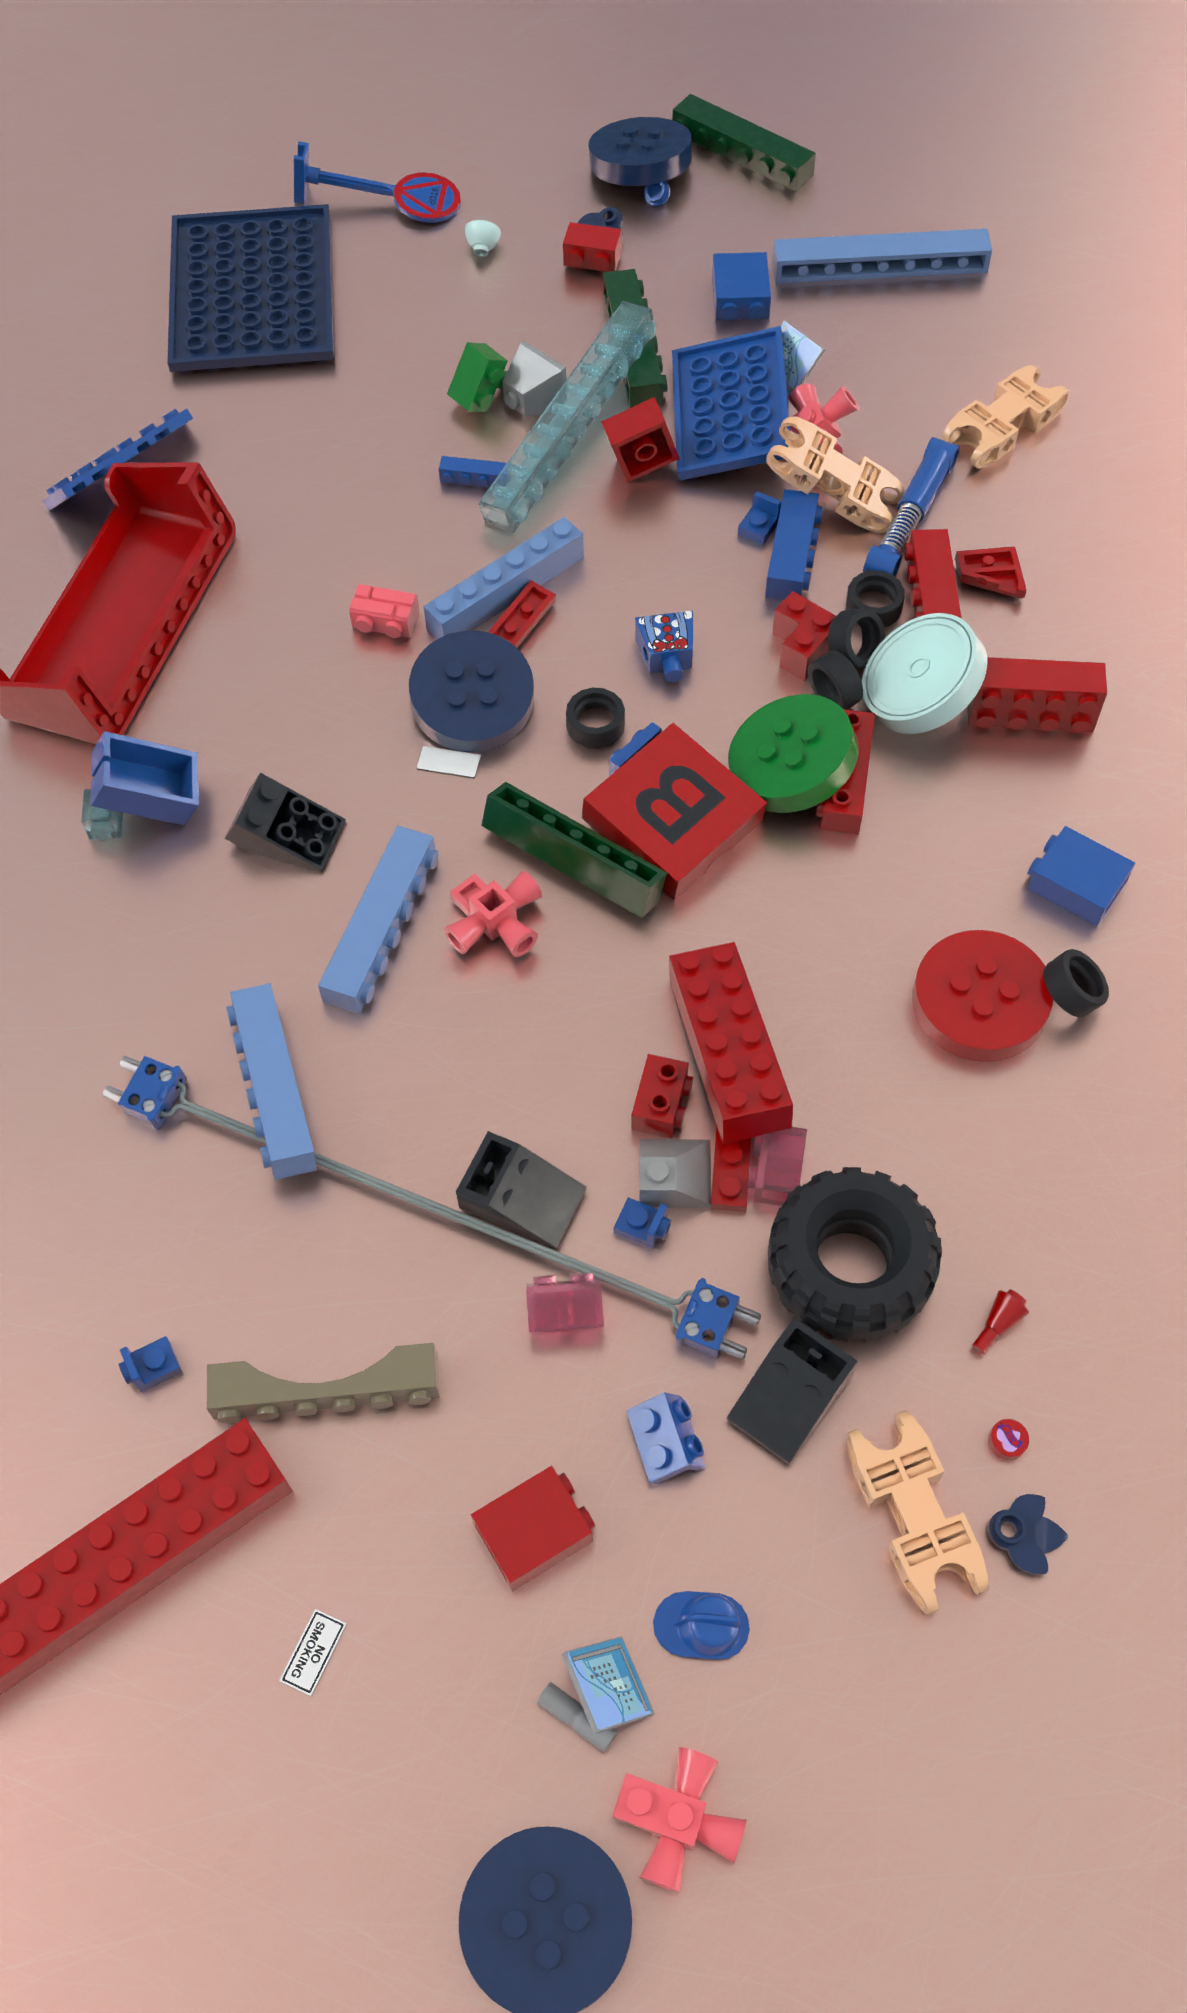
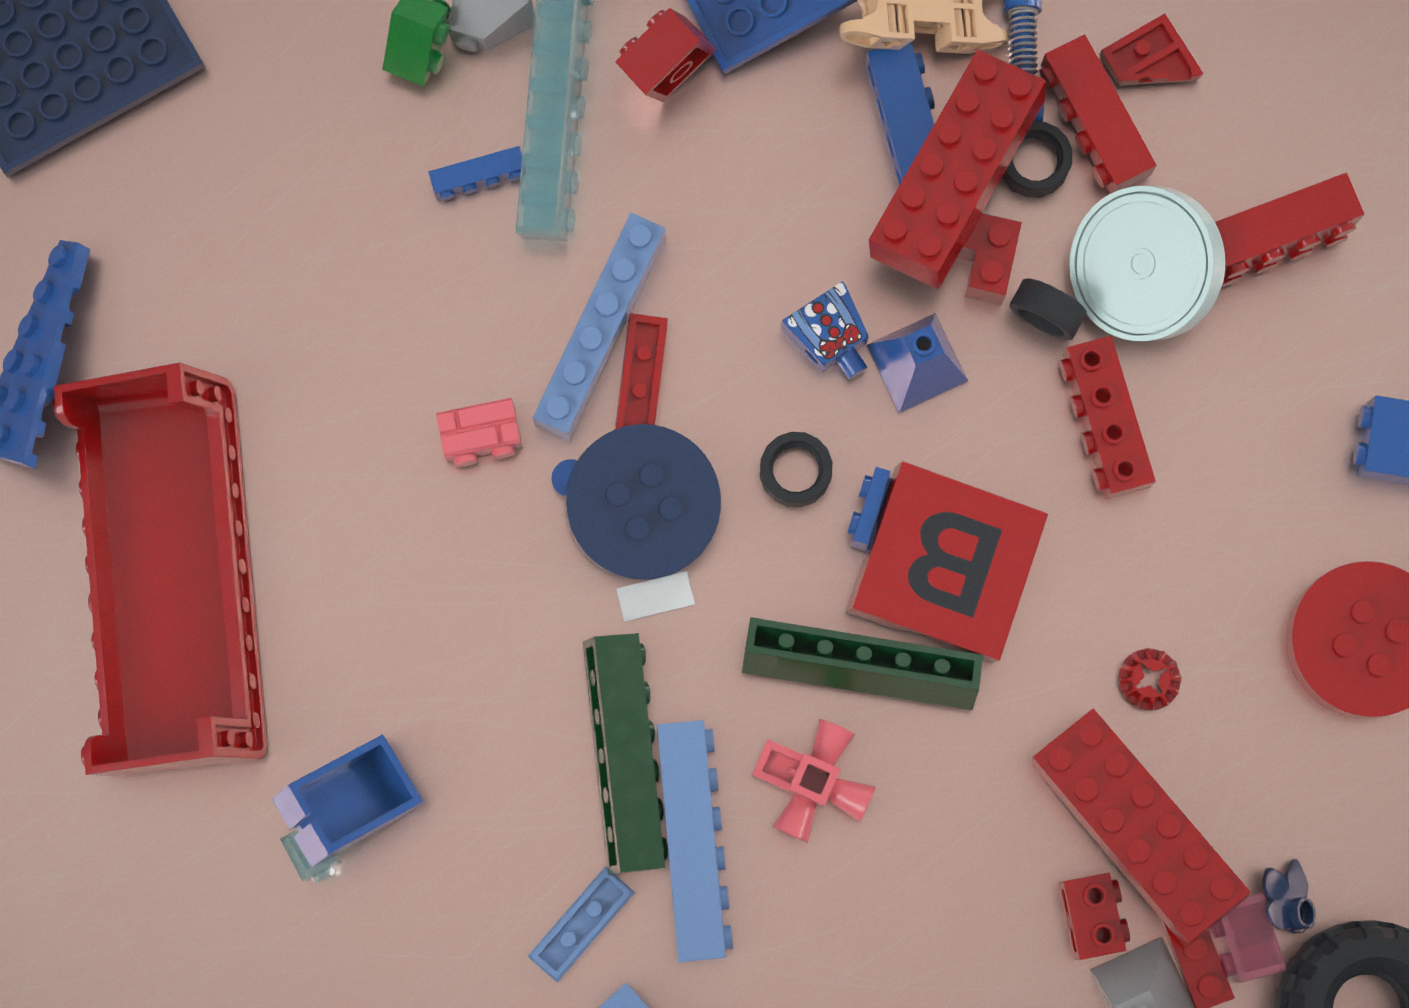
camera: 25 degrees left, 20 degrees up
black slope [225,772,346,872] -> none
green brick [728,694,859,813] -> none
blue bracket [738,491,781,545] -> none
black tyre [828,609,885,668] -> none
none -> medium blue tile [528,866,635,982]
none -> dark green brick [583,633,668,875]
none -> blue slope [866,313,968,414]
none -> red brick [869,49,1046,290]
none -> red gear [1118,648,1182,711]
none -> dark blue plate [1262,859,1316,934]

